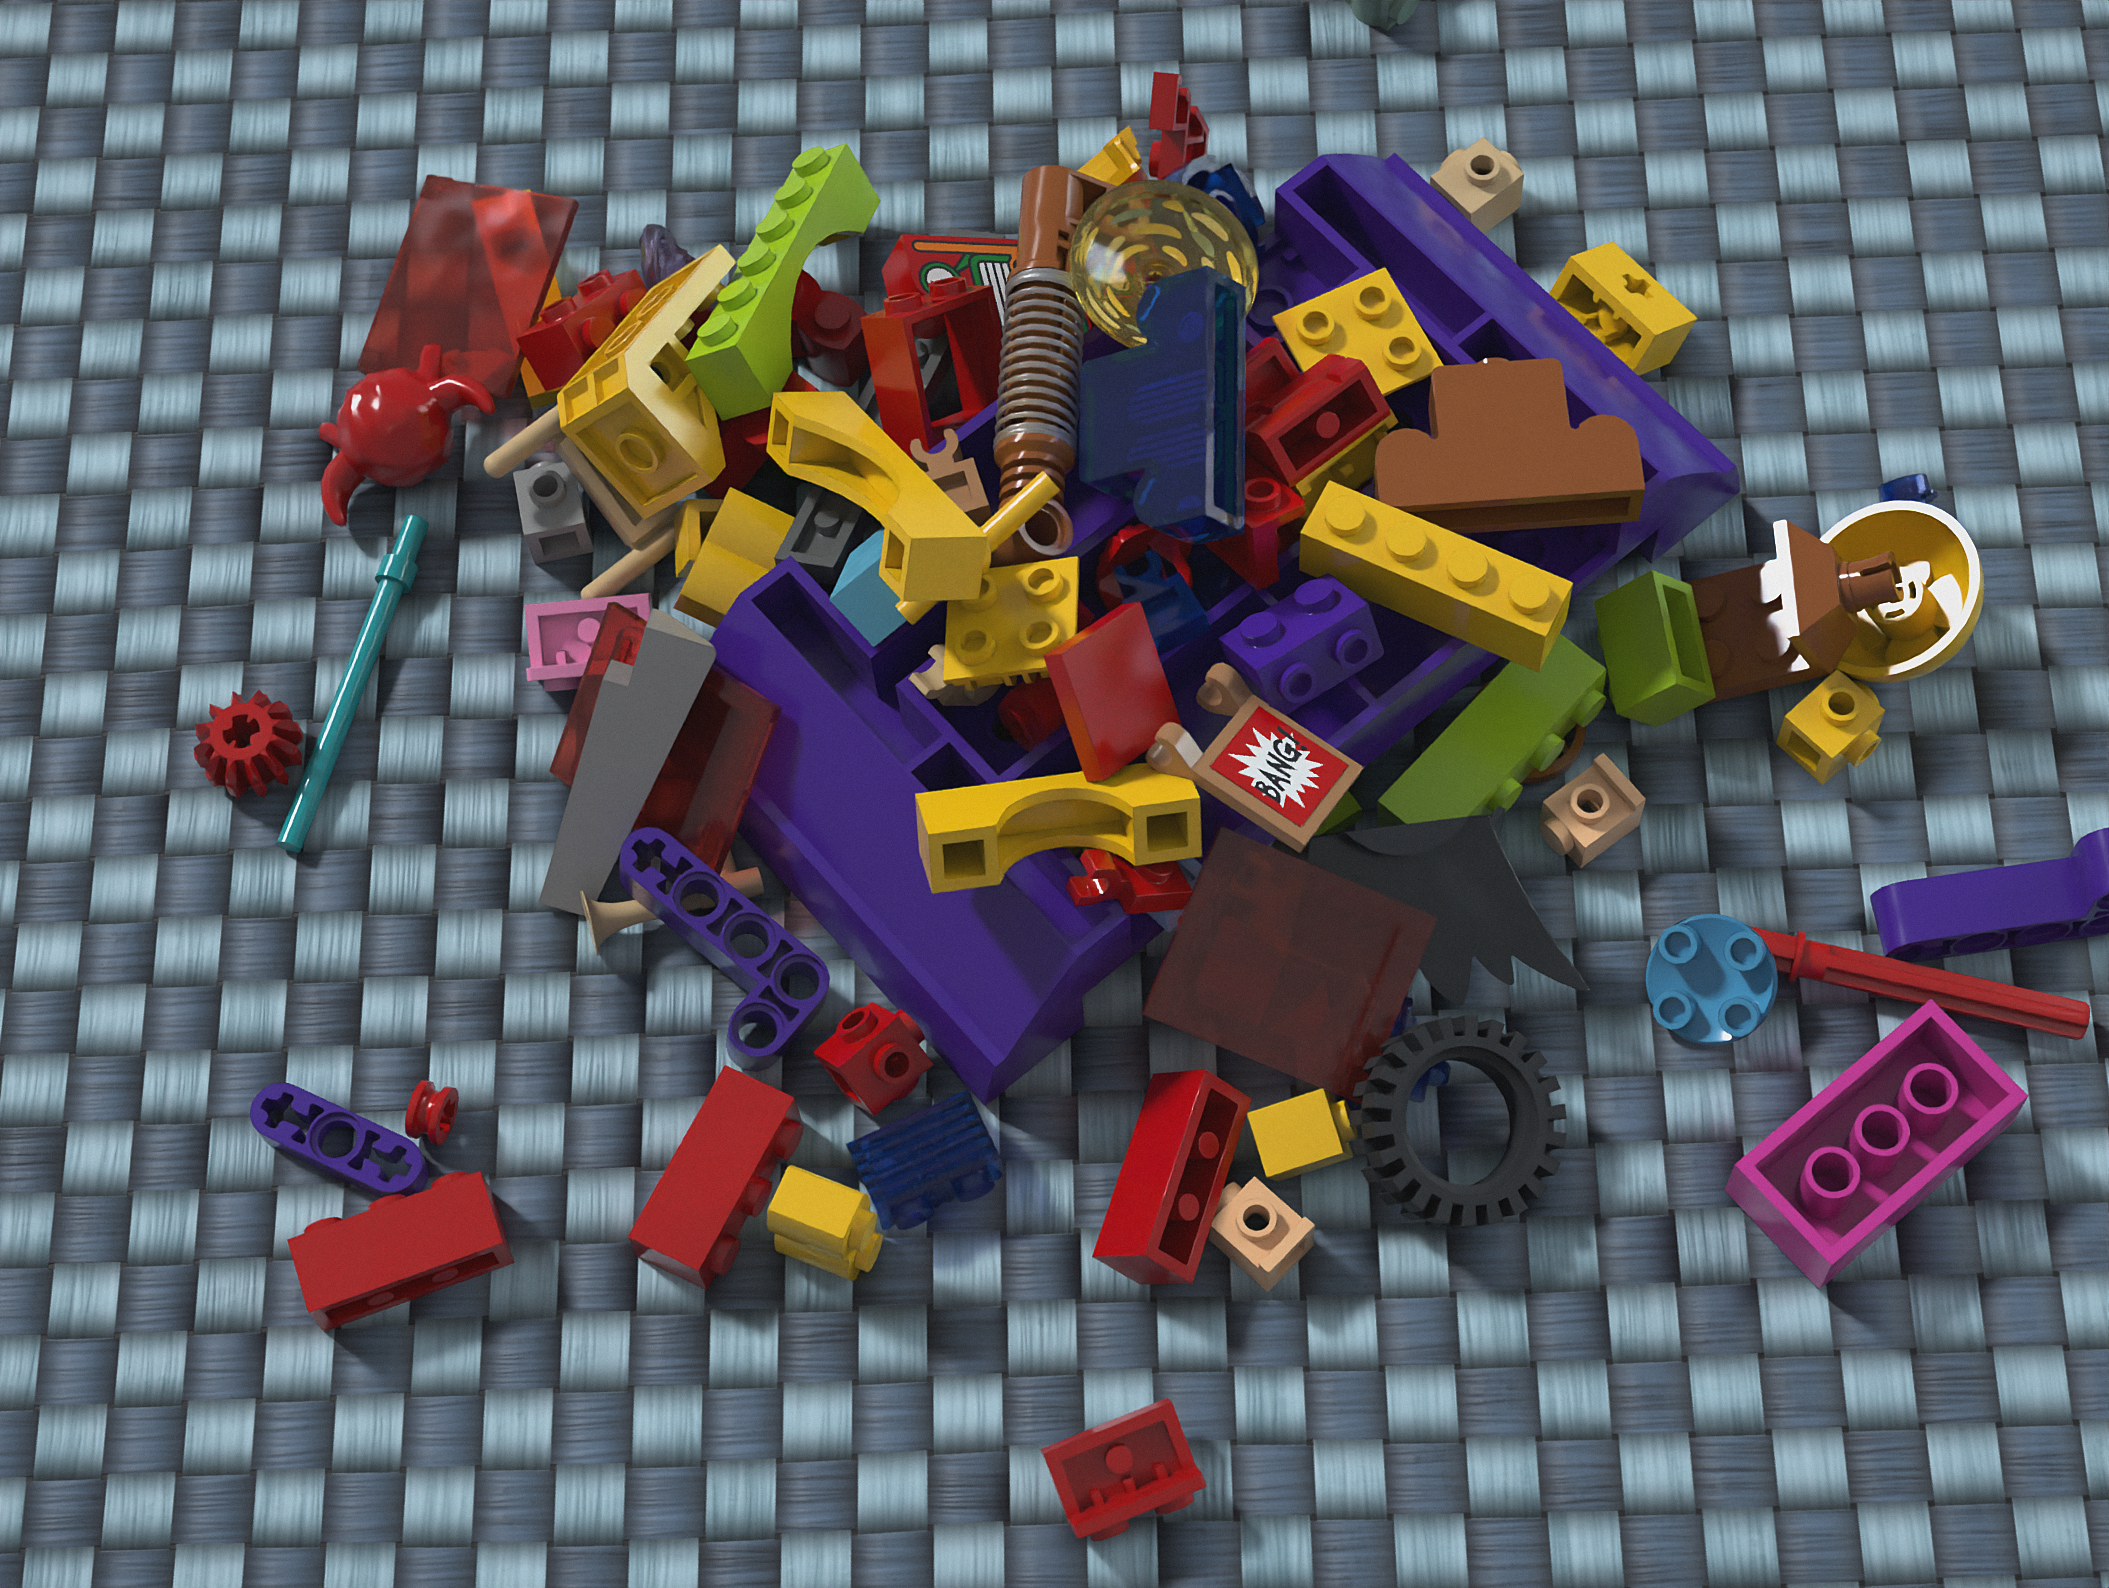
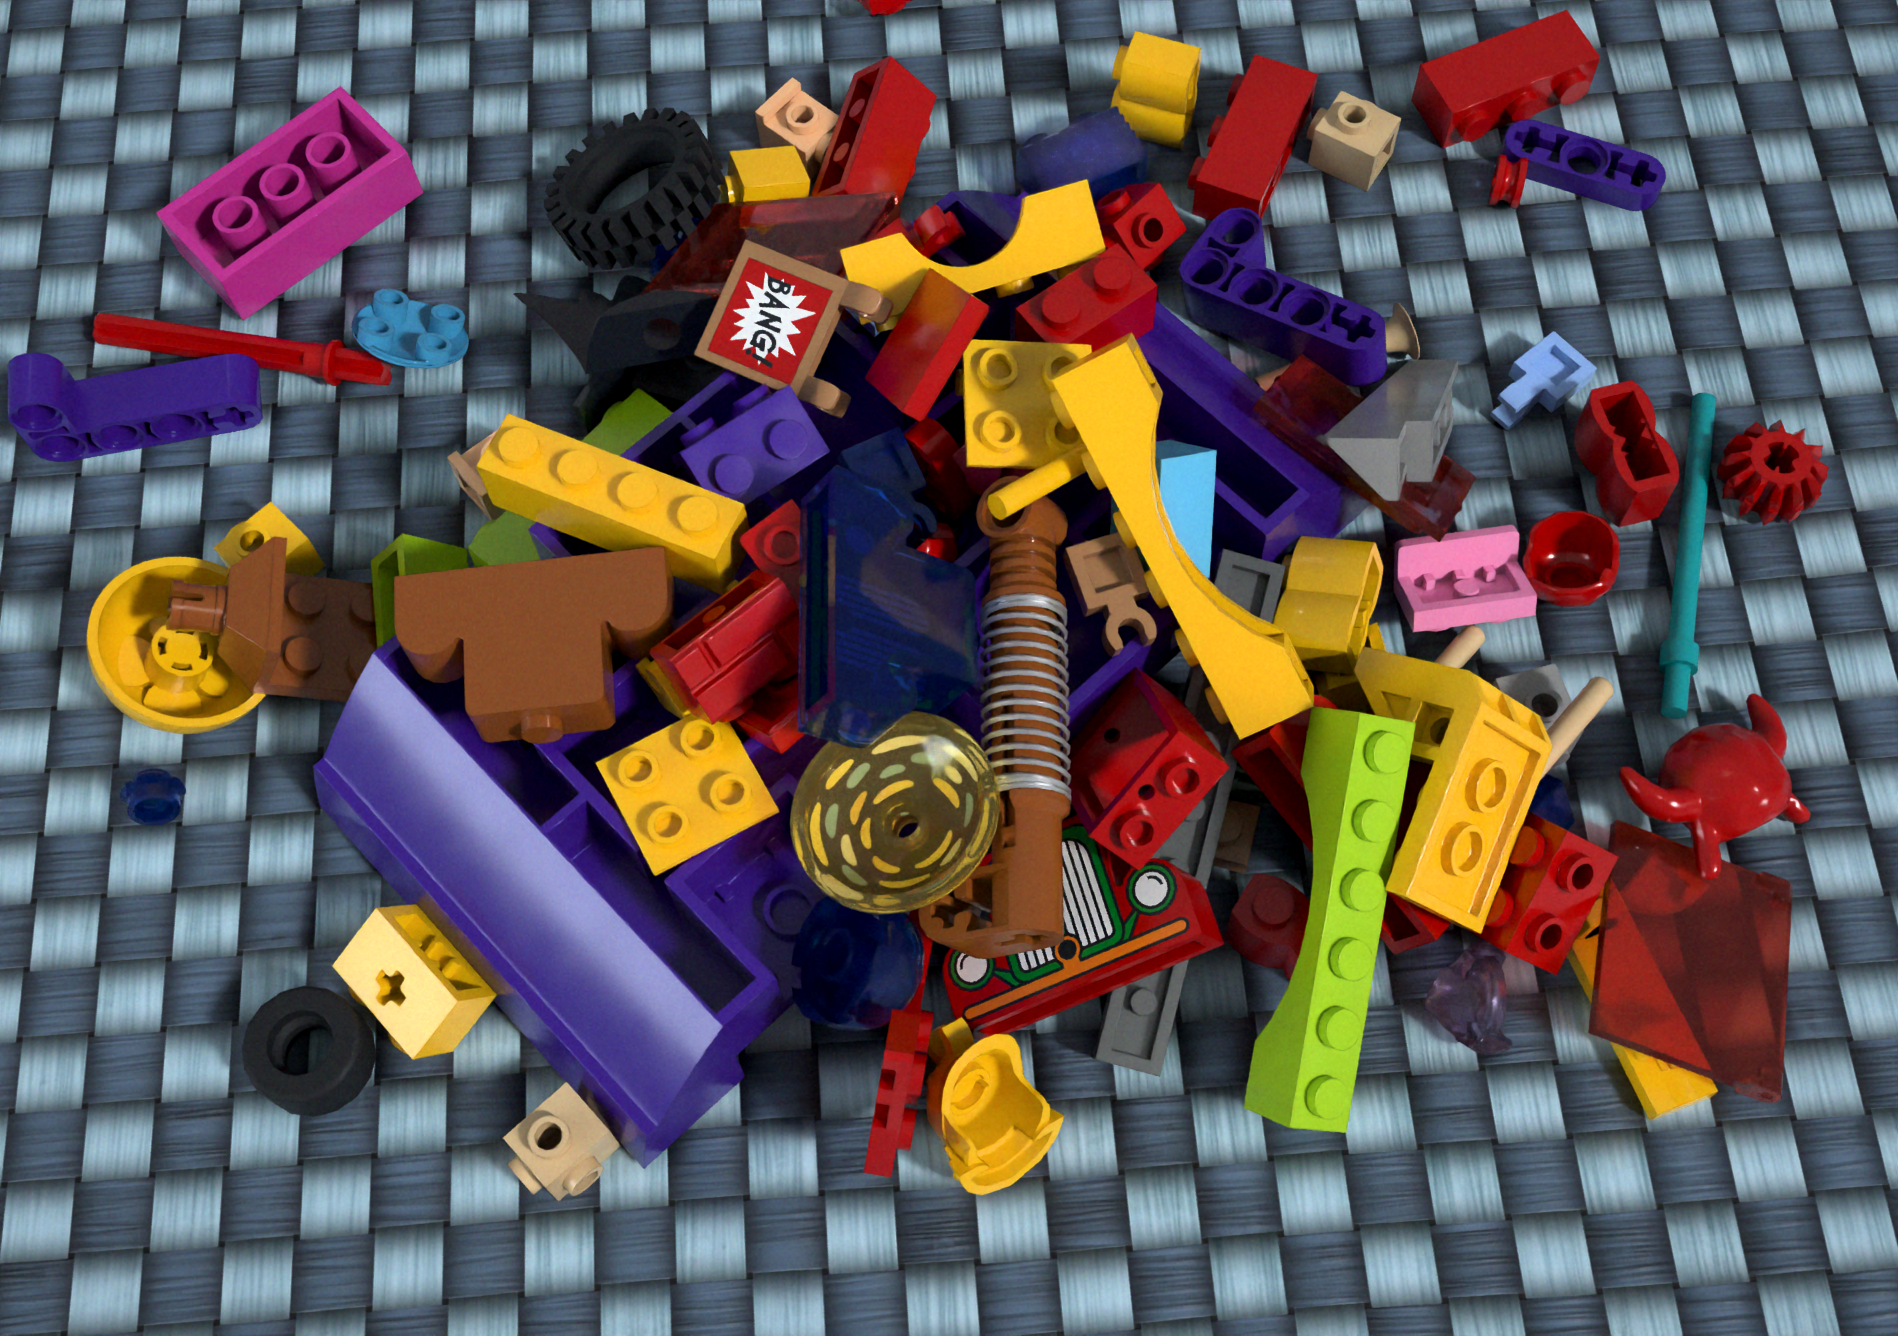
camera: 175 degrees right, 0 degrees up
none -> black tyre [241,986,376,1117]
none -> red brick [1015,243,1158,352]
none -> tan brick [1306,91,1401,192]
none -> light blue plate [1490,331,1597,431]
none -> red hair [1522,510,1620,608]
none -> red brick [1573,380,1679,528]

